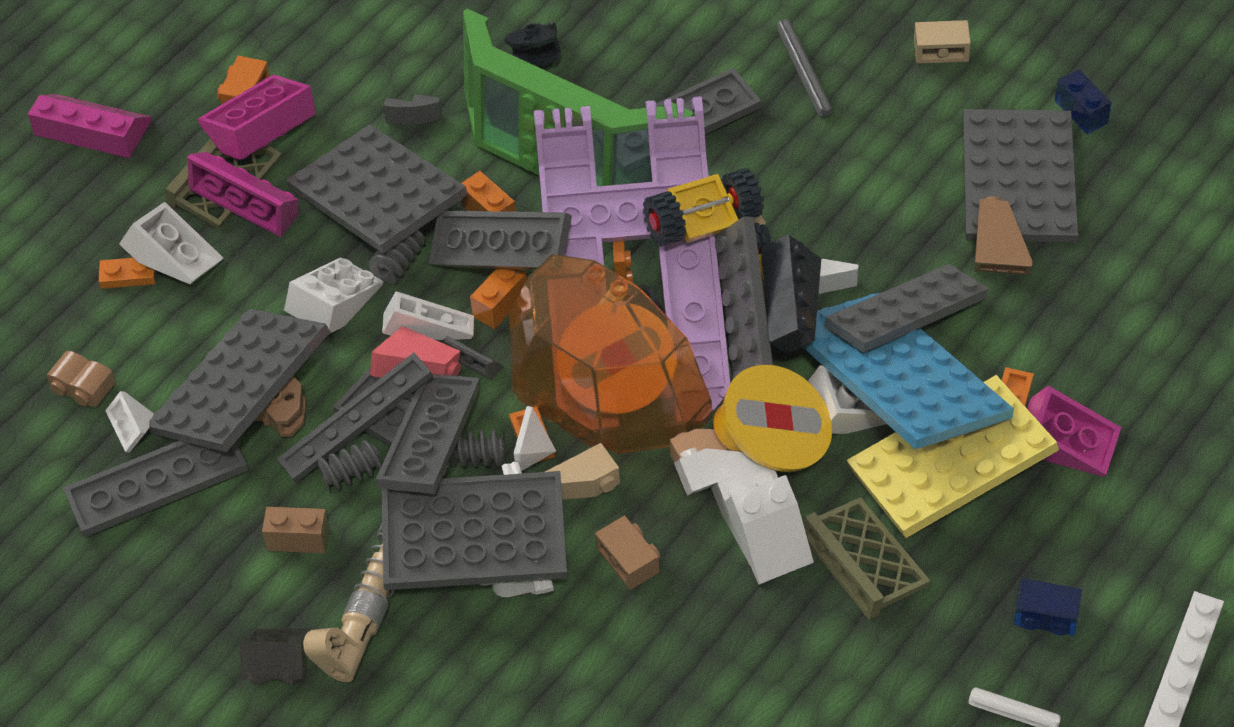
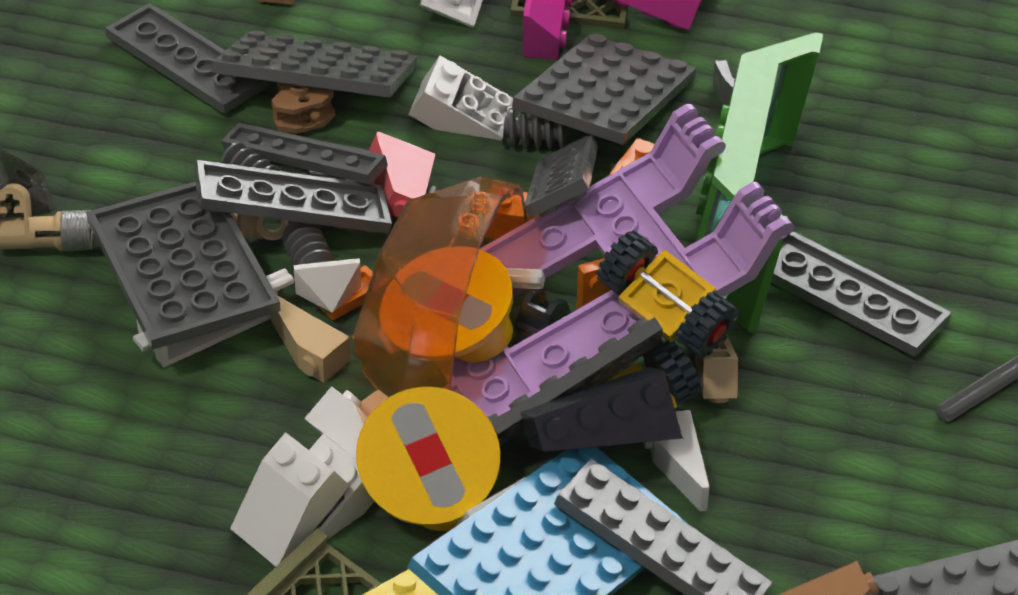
camera: 65 degrees right, 10 degrees down
white slope [105,391,154,453] -> none
medium nougat brick [262,507,329,553] -> none
white slope [382,292,474,340] -> none
black hinge [504,22,562,66] -> none
medium nougat brick [595,515,660,590] -> none

